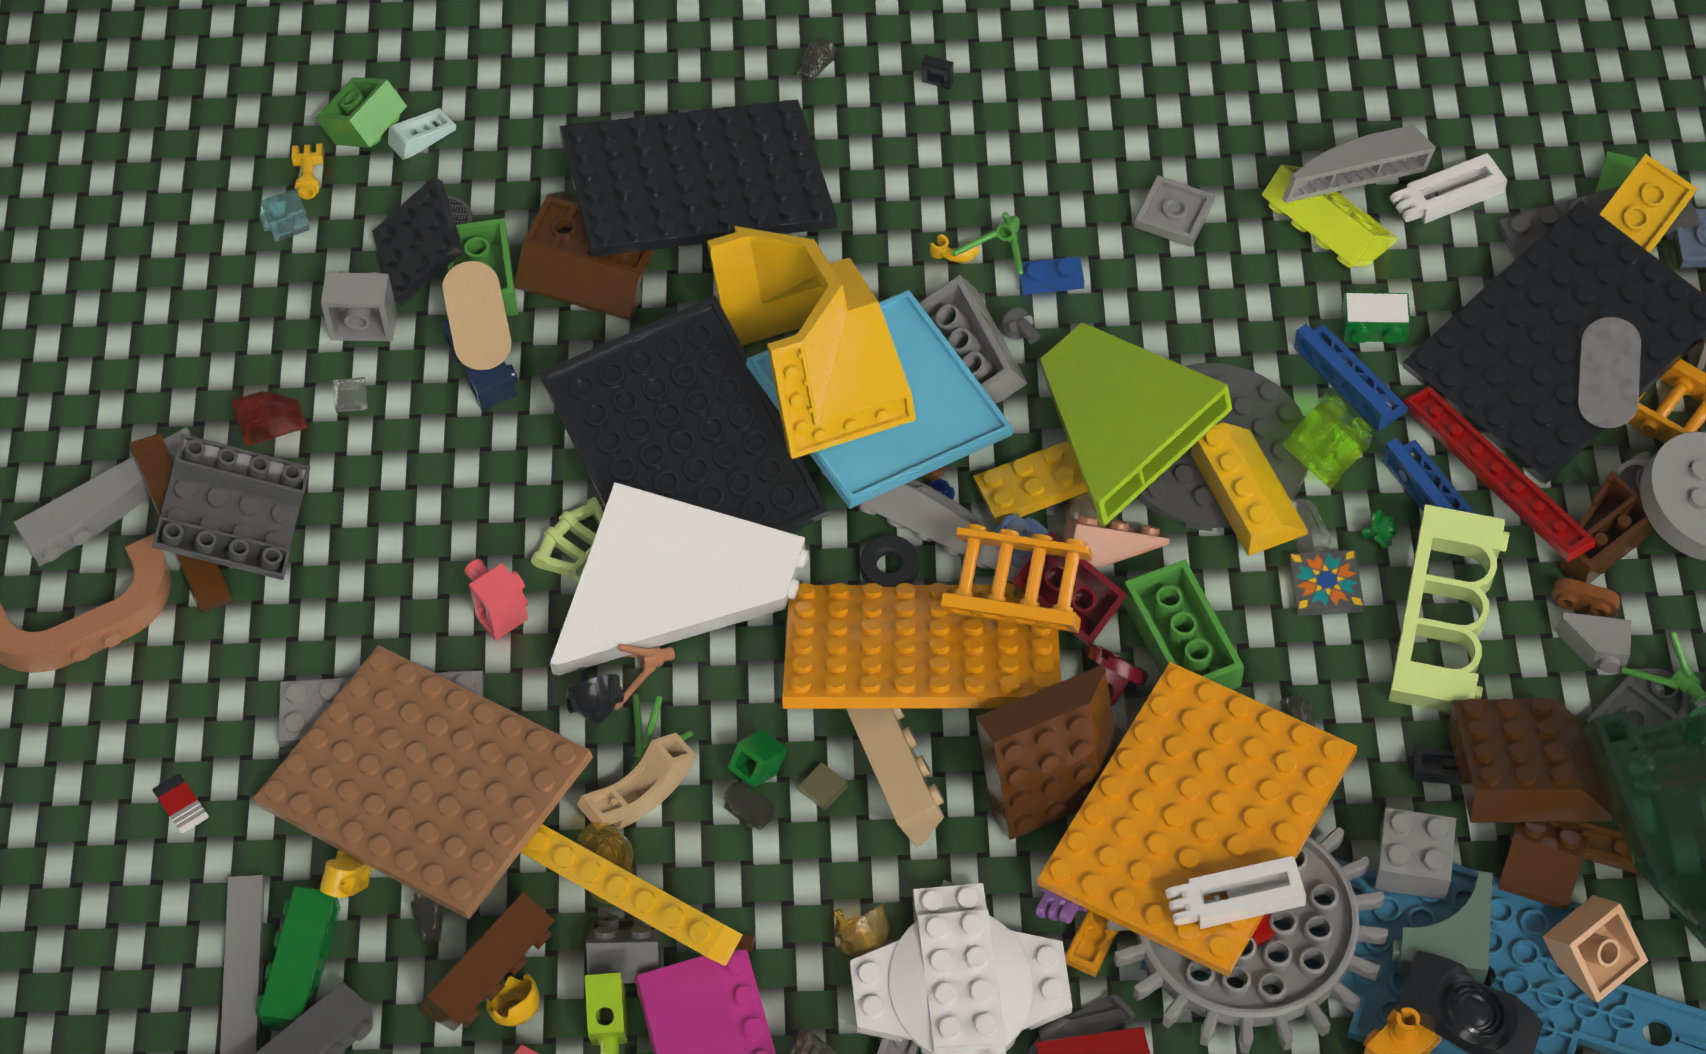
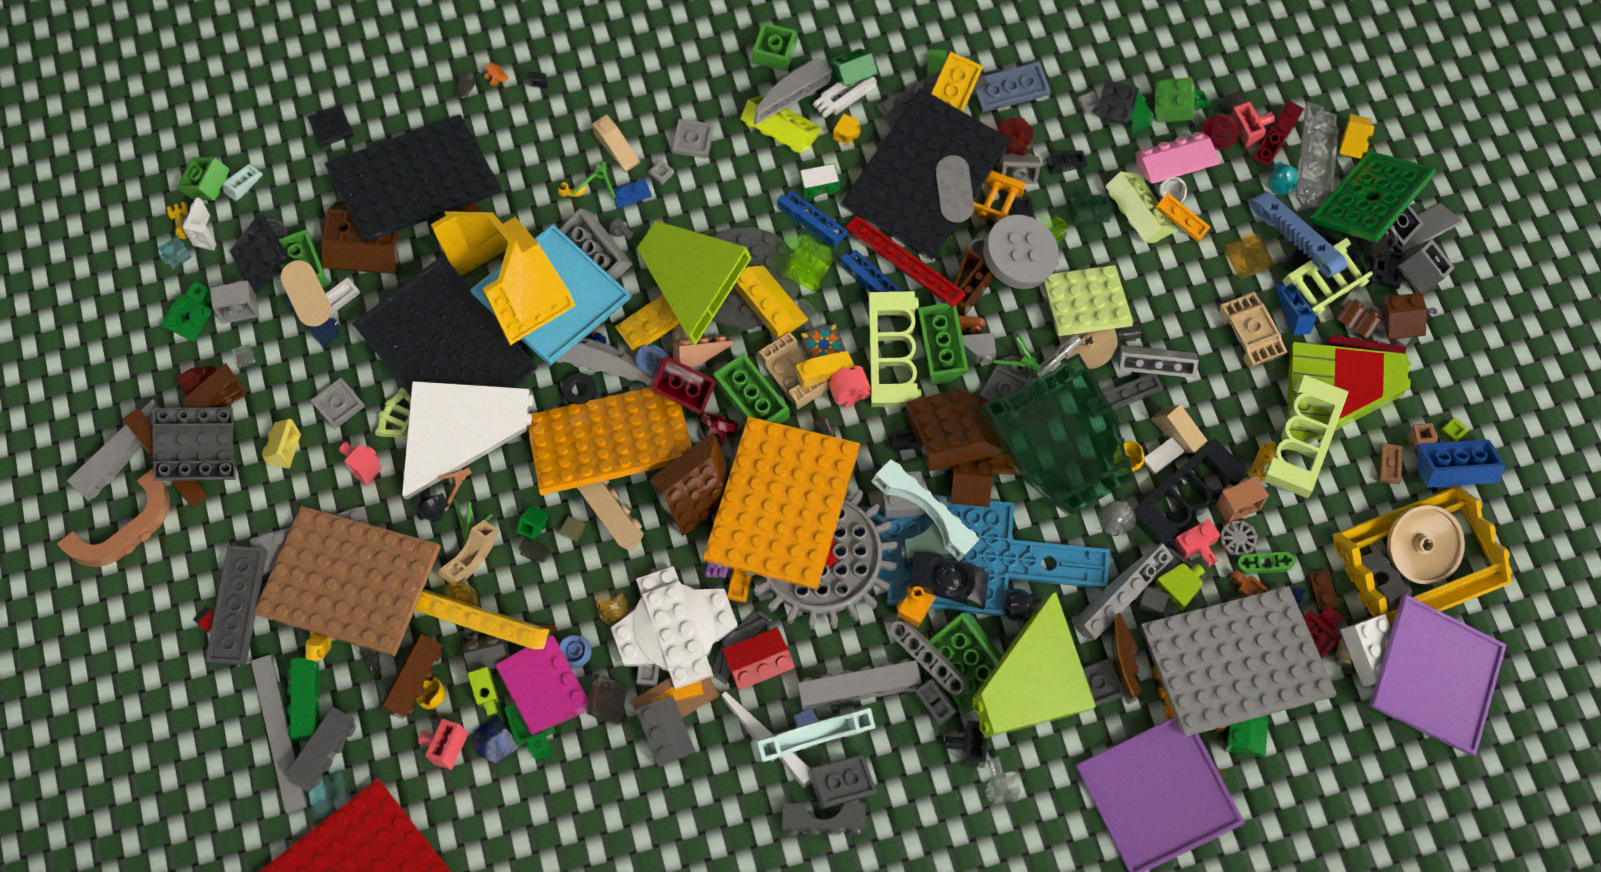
camera: 15 degrees left, 10 degrees up
light orange fence [941,524,1093,633] -> none
white hinge [1165,856,1306,929] -> none
green plant [1362,509,1398,549] -> none
light nougat slope [1542,895,1648,1003] -> none
none -> green plate [160,282,213,343]
none -> reddish brown wedge [181,363,247,408]
none -> white bracket [183,197,217,251]
none -> dark grey plate [206,546,267,666]
none -> light yellow slope [262,419,301,469]
none -> black tile [308,104,354,148]
none -> light grey plate [310,378,365,430]
none -> white tile [325,278,360,315]
none -> orange tile [484,62,509,86]
none -> medium blue hat [559,634,592,669]
none -> tan slope [592,115,640,172]
none -> light grey tile [648,160,674,185]
none -> bright green brick [752,22,797,72]
none -> tan plate [757,332,829,410]
none -> yellow slope [795,351,855,390]
none -> coral brick [827,366,872,408]
none -> slope [828,48,878,87]
none -> yellow brick [833,114,861,146]
none -> light aqua arch [871,459,979,561]
none -> bright green slope [918,303,969,385]

